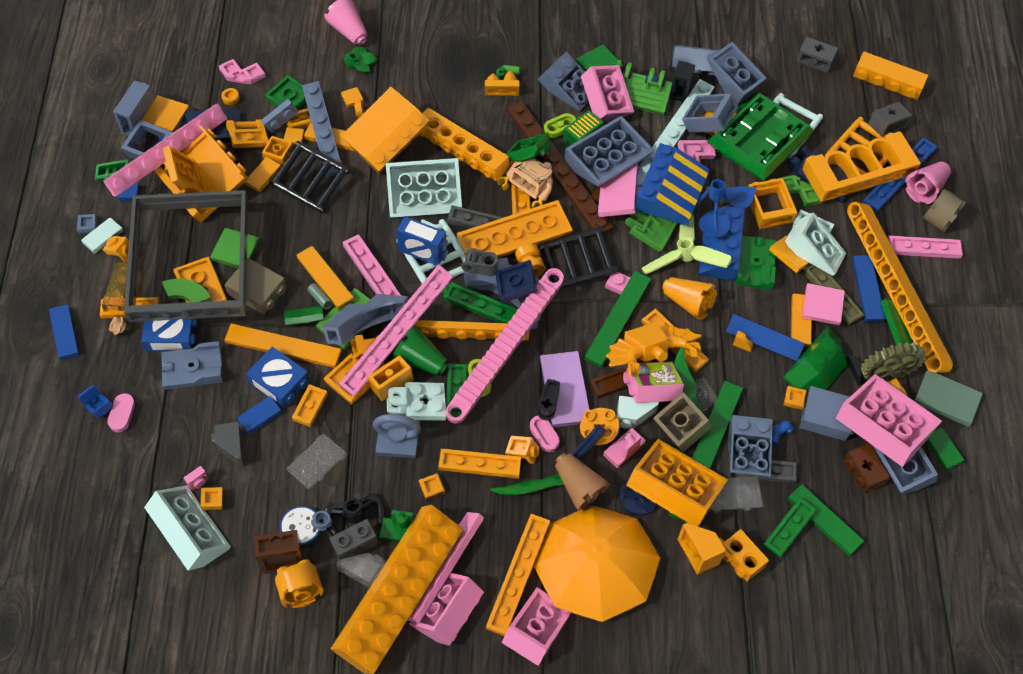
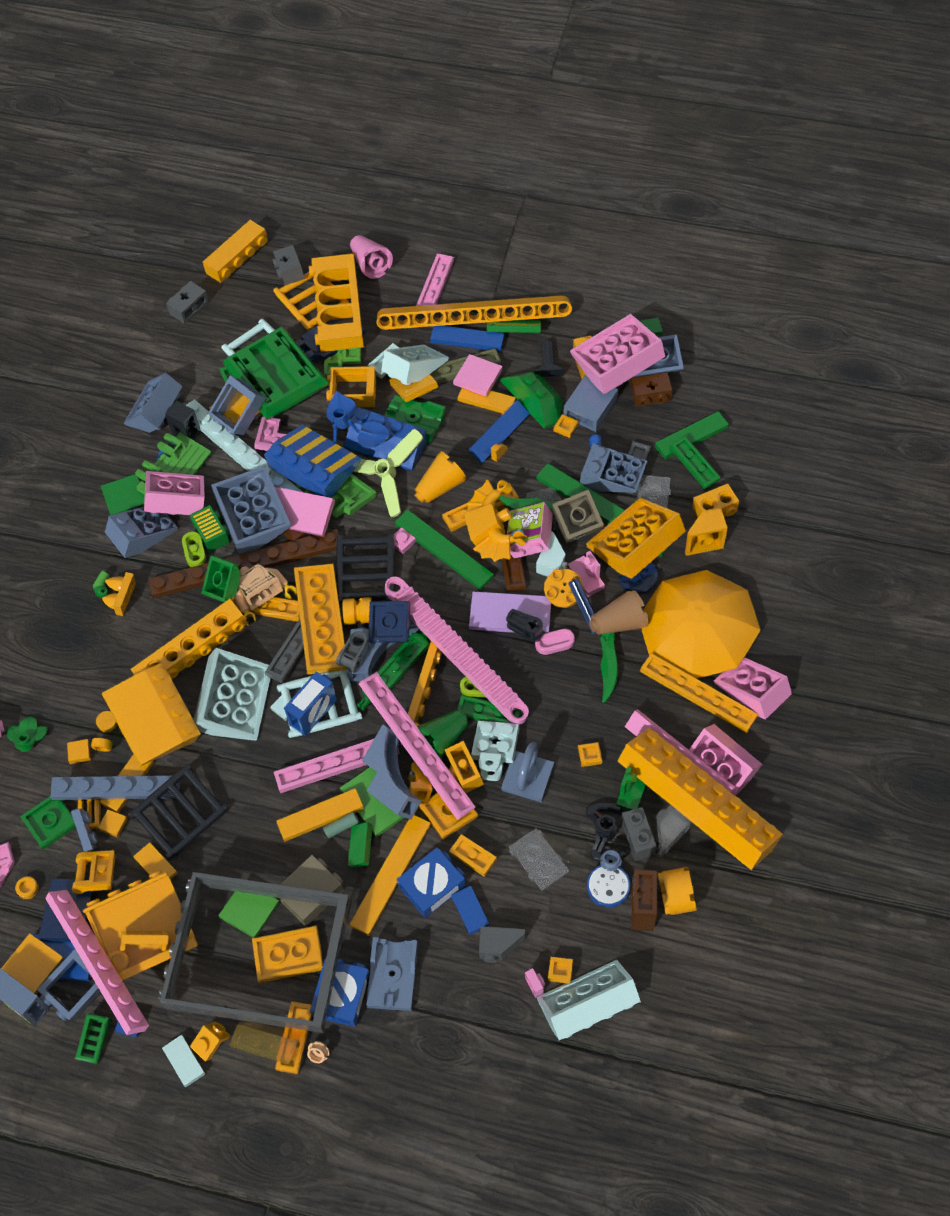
camera: 70 degrees left, 0 degrees up
blue tile [49,304,80,360] -> none
sand blue tile [77,214,98,234] -> none
blue bracket [78,385,113,419] -> none
bright pink tile [108,394,135,432] -> none
bright green tile [162,279,212,302] -> none
light orange piece [262,136,293,165] -> none
light orange plate [438,449,521,479] -> none
light orange bracket [505,436,539,464] -> none
sand blue slope [708,42,767,105] -> none
olive gear [861,342,926,382] -> none
blue tile [862,137,938,213] -> none
sand green tile [914,369,983,427] -> none
dark tan brick [923,189,966,232] -> none

